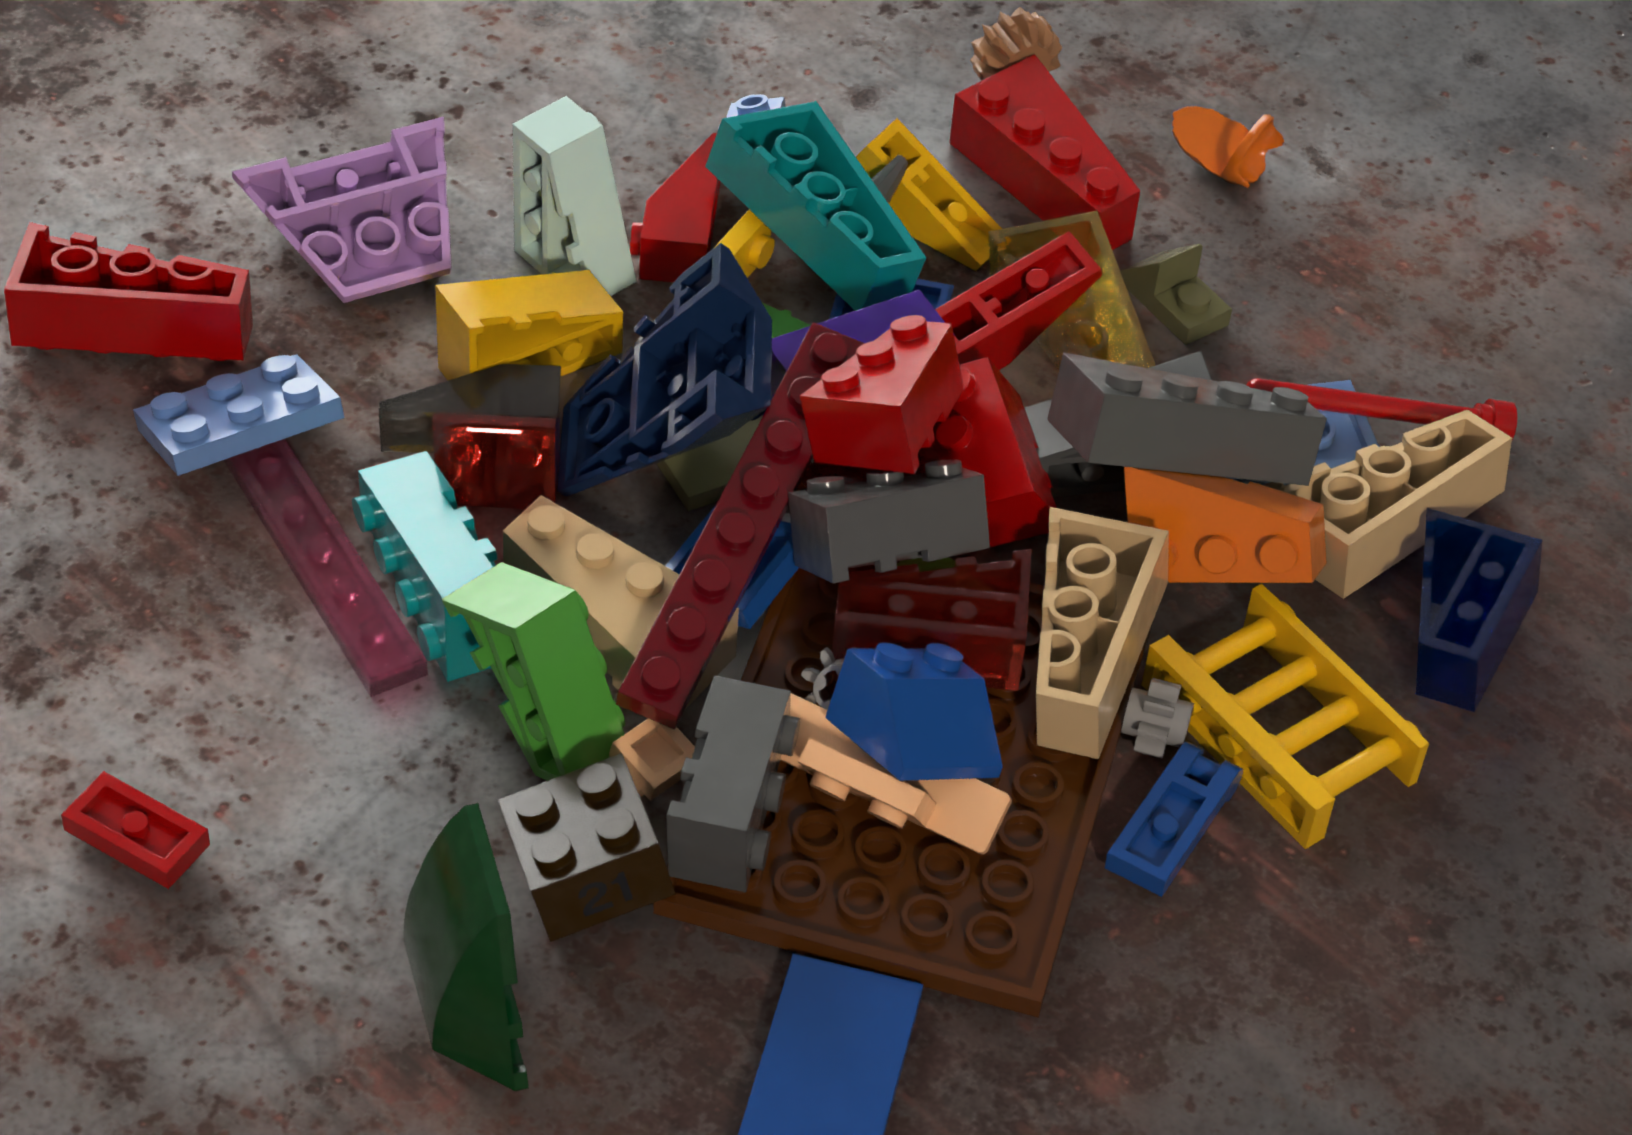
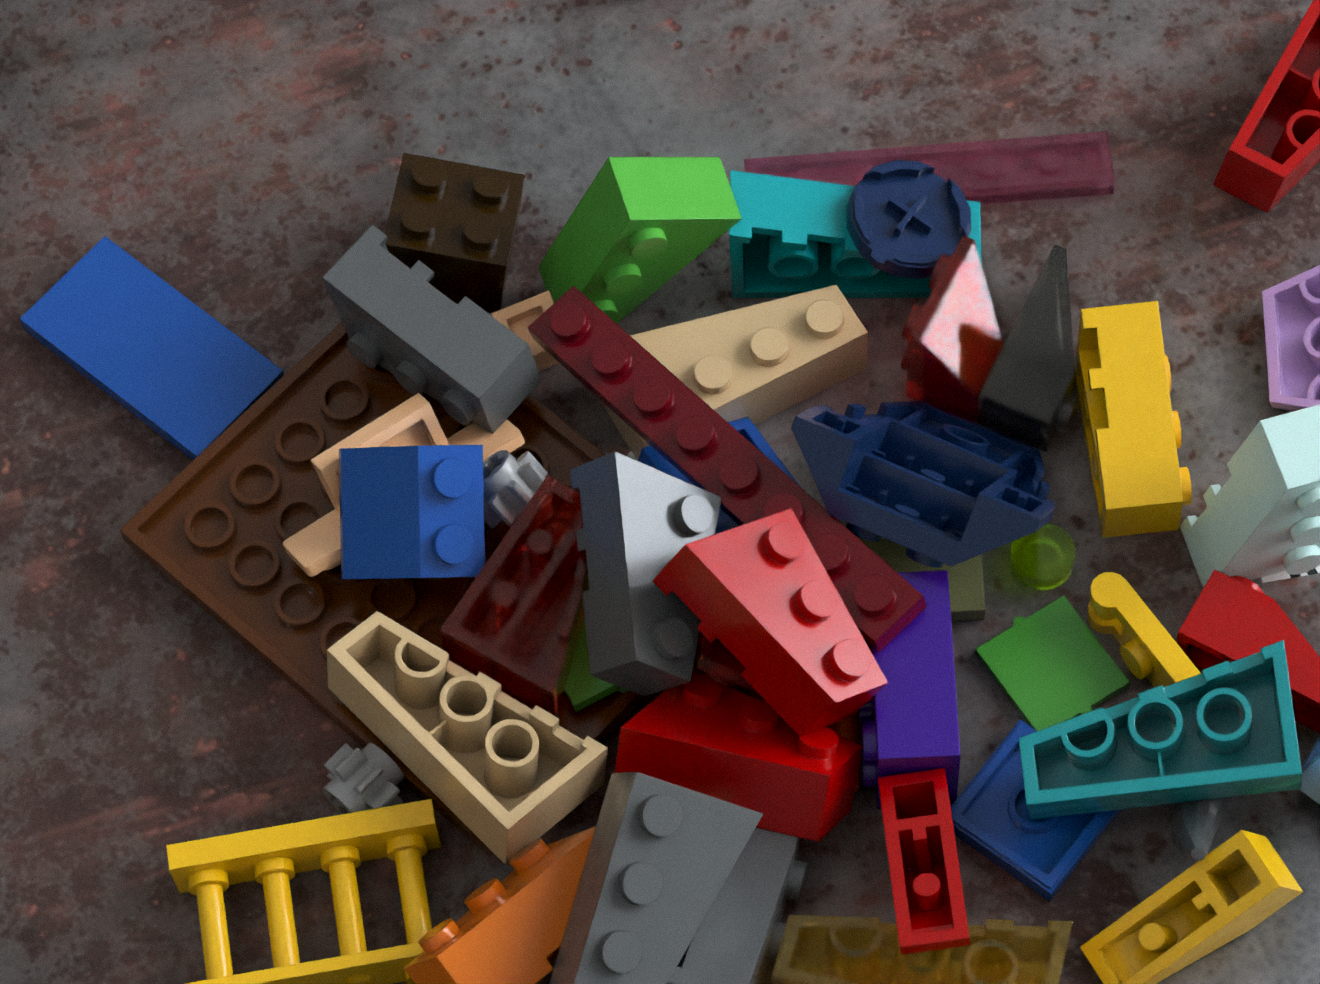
camera: 125 degrees right, 15 degrees up
medium blue plate [133,354,345,476] -> none
dark green wedge [404,803,529,1091] -> none
blue plate [1104,741,1244,897] -> none
none -> dark blue tile [846,160,971,279]

